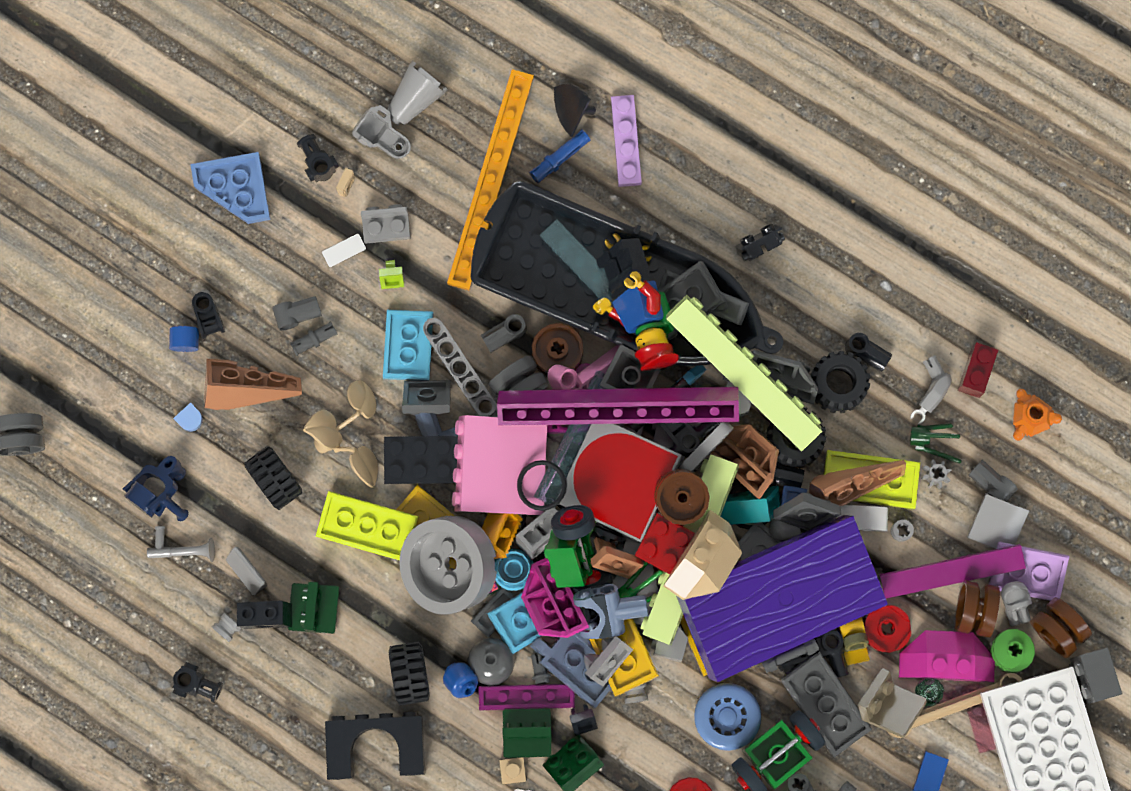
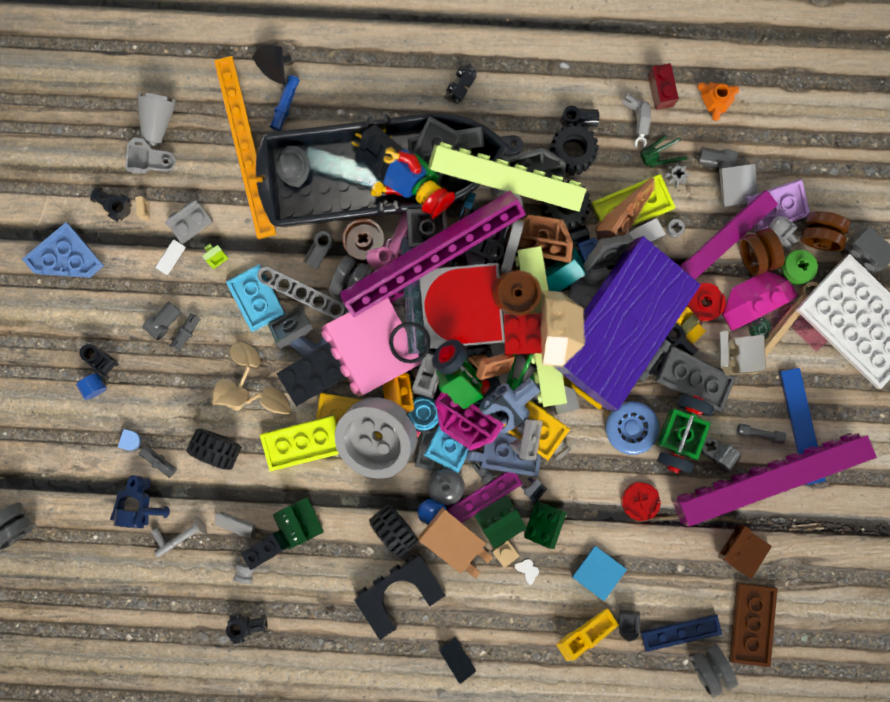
camera: 30 degrees left, 5 degrees up
nougat wedge [204,359,302,410] -> none
lavender plate [611,95,642,187] -> none
none -> dark grey pin [138,445,177,478]
none -> dark grey piece [276,145,310,187]
none -> medium nougat tile [417,507,493,578]

